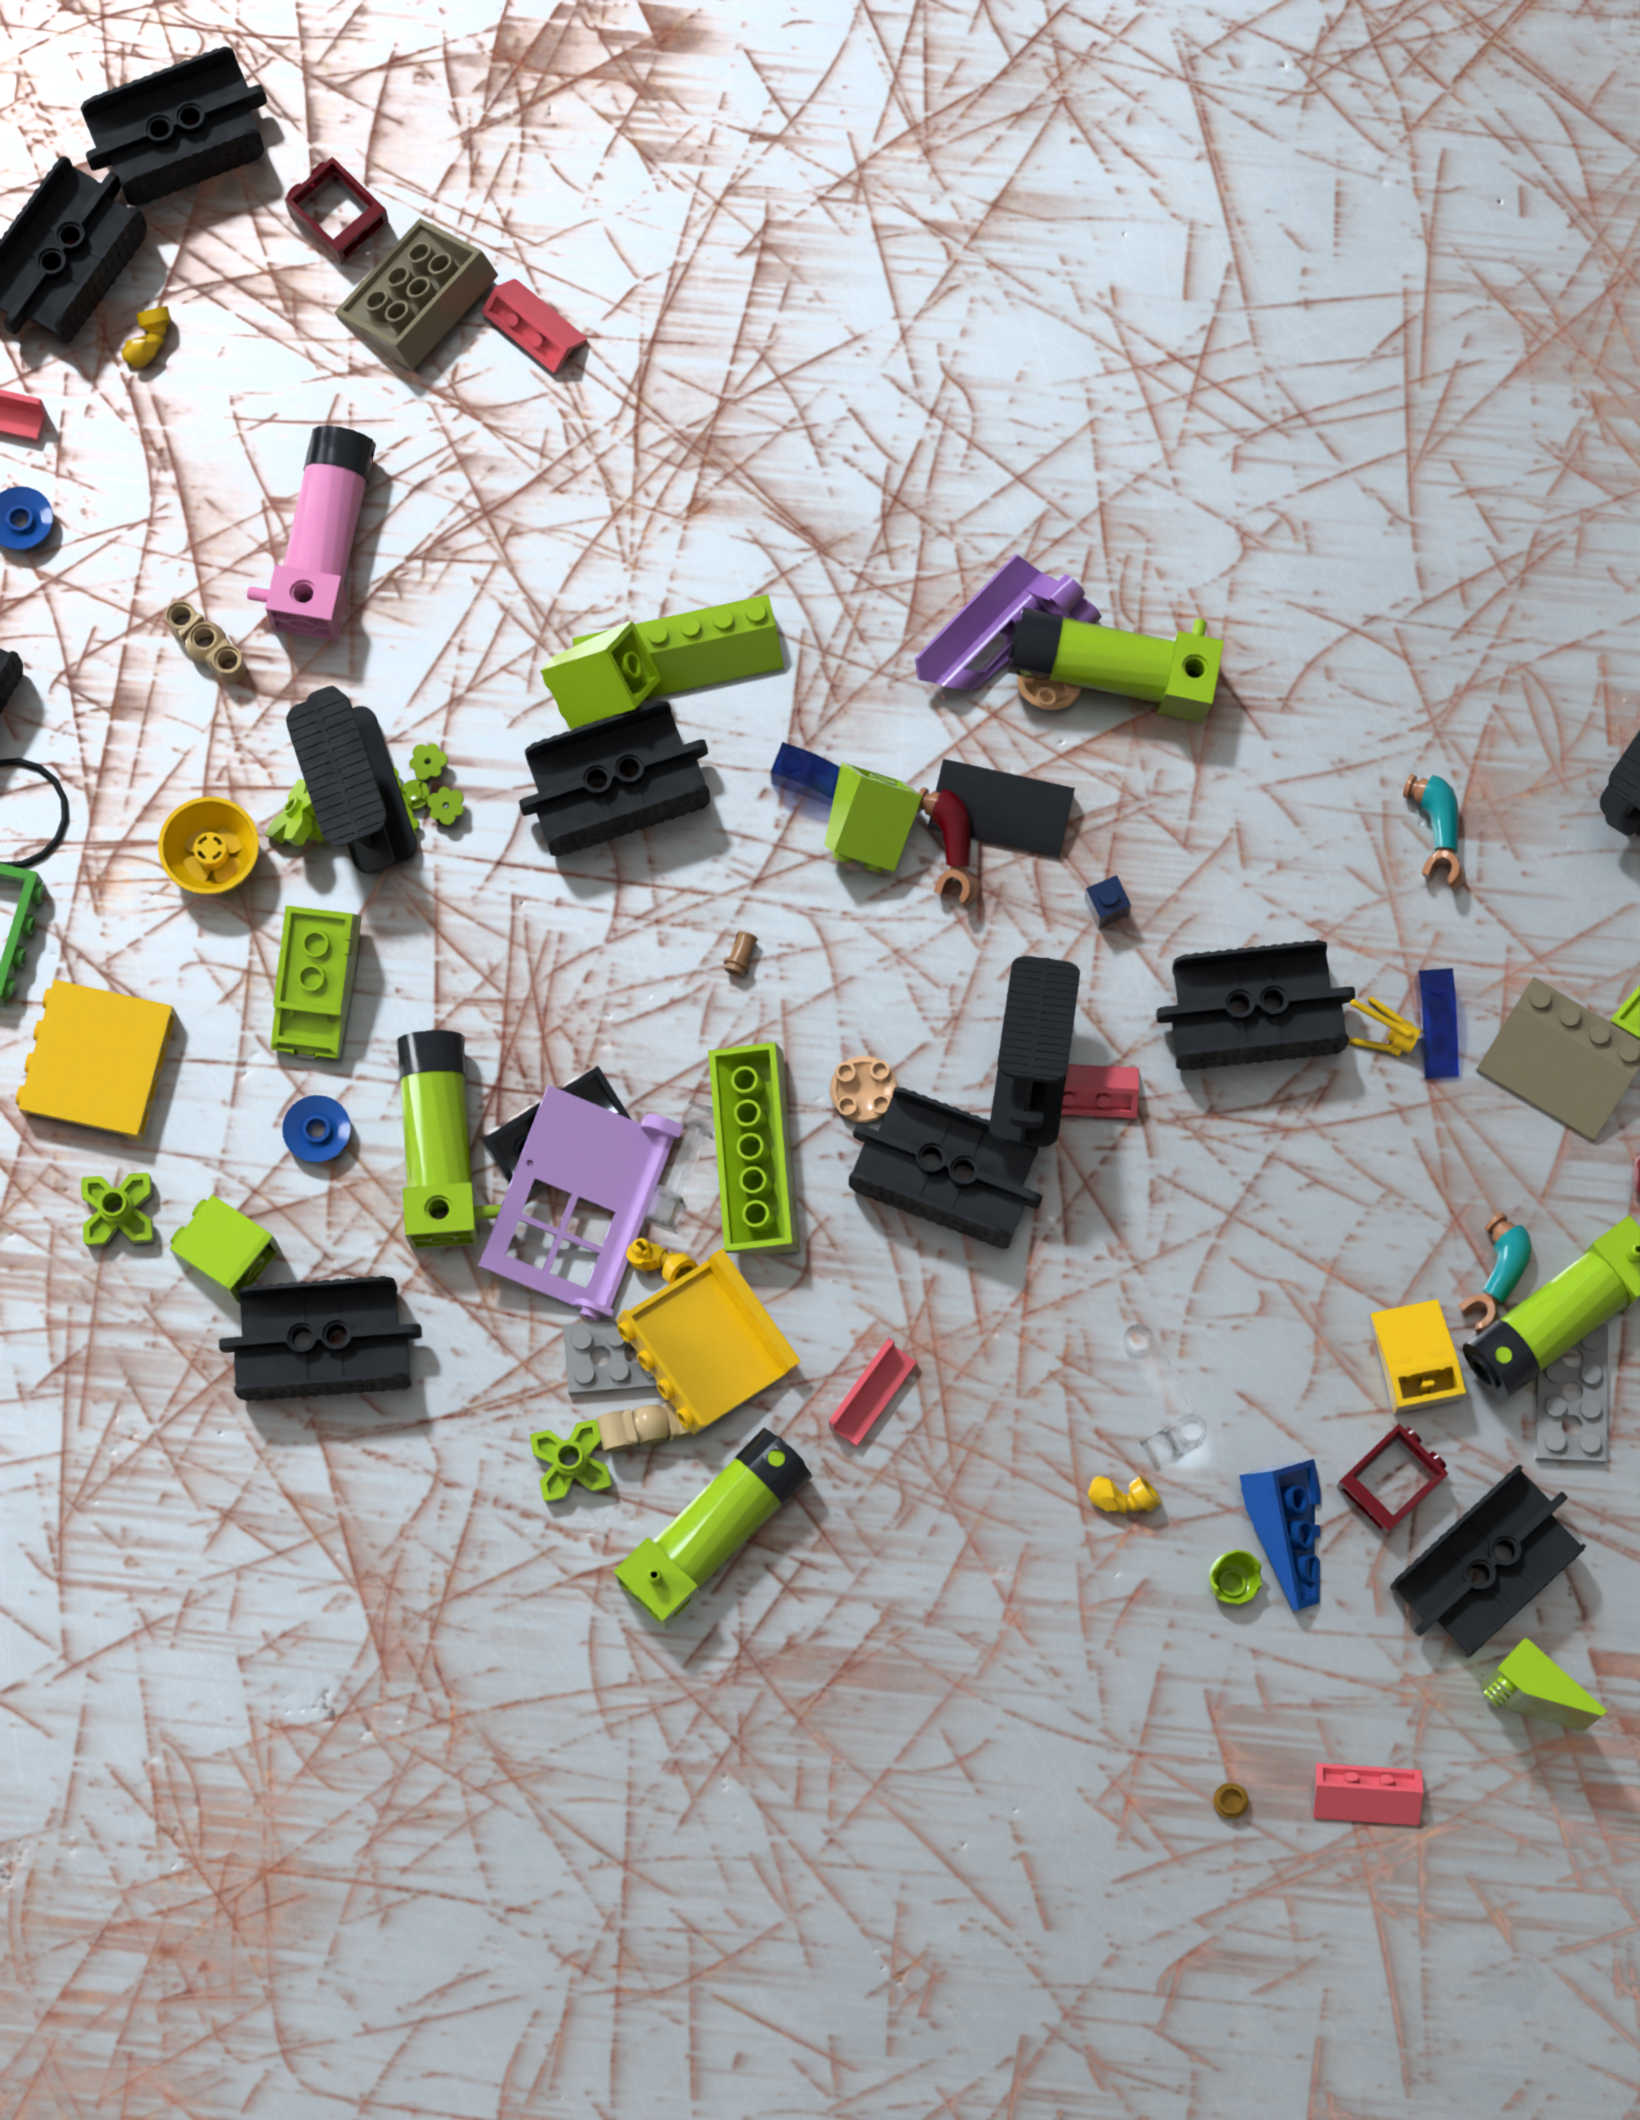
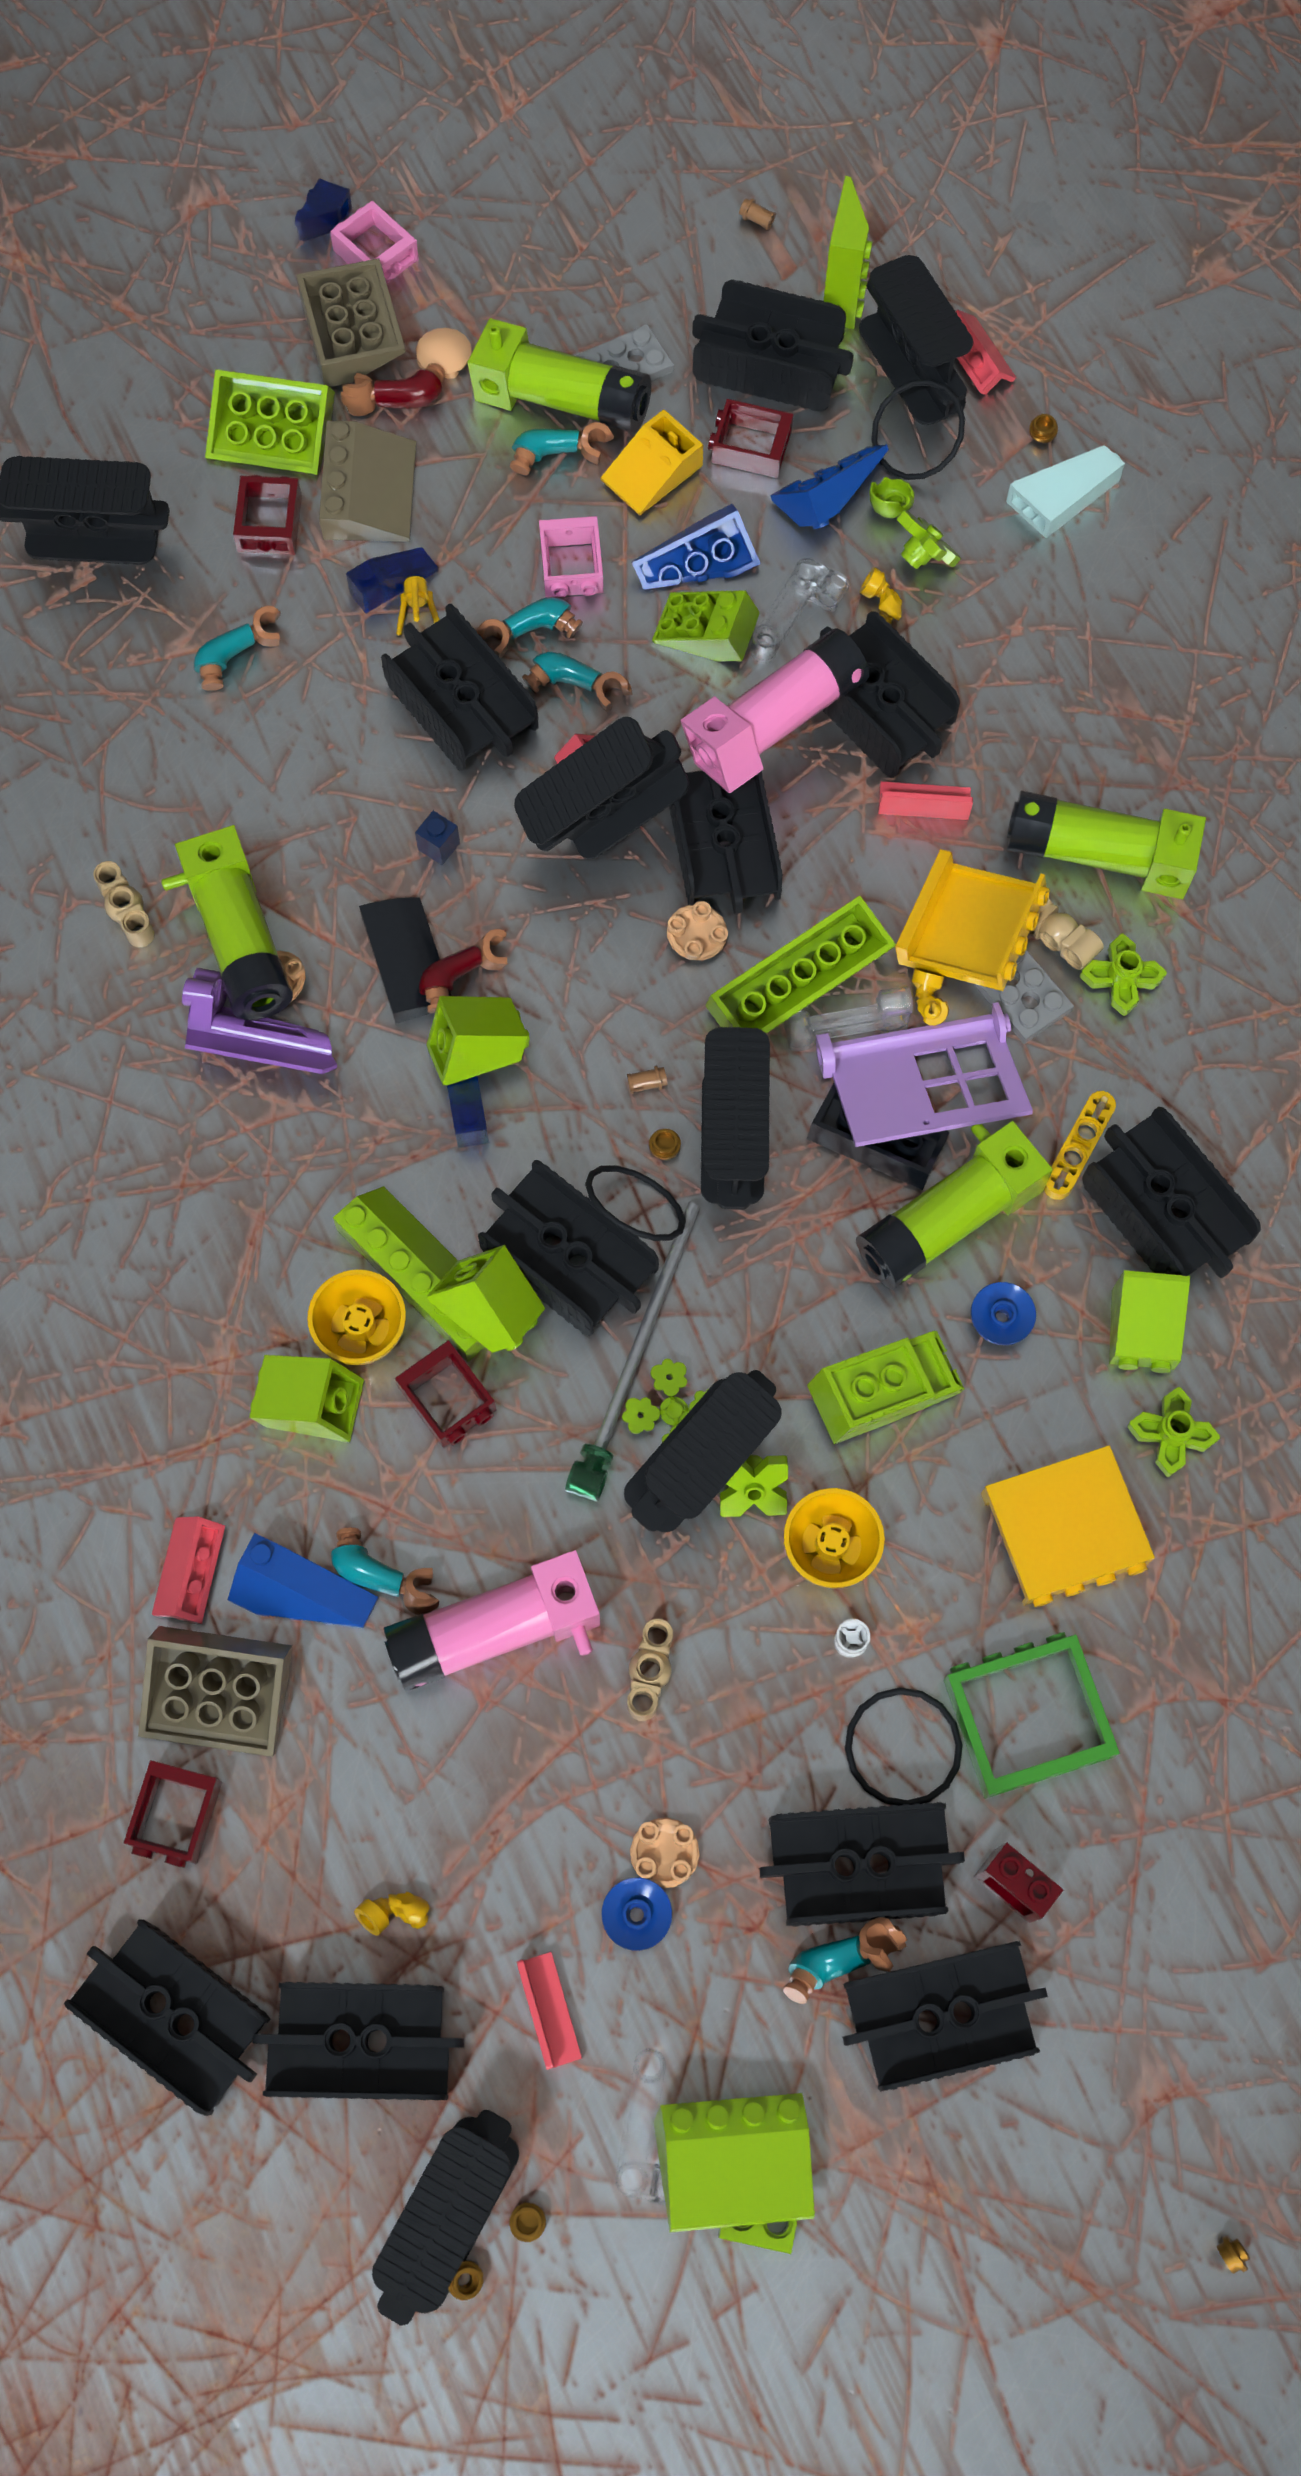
camera: 125 degrees left, 5 degrees down
none -> tan piece [93,861,155,948]
none -> blue wedge [227,1533,379,1628]
none -> dark red window [233,475,302,555]
none -> lime slope [249,1355,364,1442]
none -> yellow piece [307,1270,406,1365]
none -> piece [331,1527,439,1615]
none -> dark red window [395,1340,497,1448]
none -> piece [476,597,583,659]
none -> piece [522,652,633,713]
none -> bright pink window [539,516,603,598]
none -> flat silver piece [565,1202,700,1502]
none -> black piece [585,1165,686,1241]
none -> light nougat dish [630,1817,699,1889]
none -> blue wedge [631,504,761,590]
none -> pearl gold plate [649,1129,681,1160]
none -> lime slope [652,590,760,661]
none -> bright pink piece [680,628,869,793]
none -> black piece [701,1027,770,1210]
none -> black piece [820,611,960,778]
none -> white wheel [834,1619,870,1658]
none -> black piece [859,255,973,425]
none -> black piece [871,379,965,480]
none -> lime plant [896,510,962,569]
none -> light aqua slope [1006,445,1125,539]
none -> yellow beam [1044,1091,1116,1200]

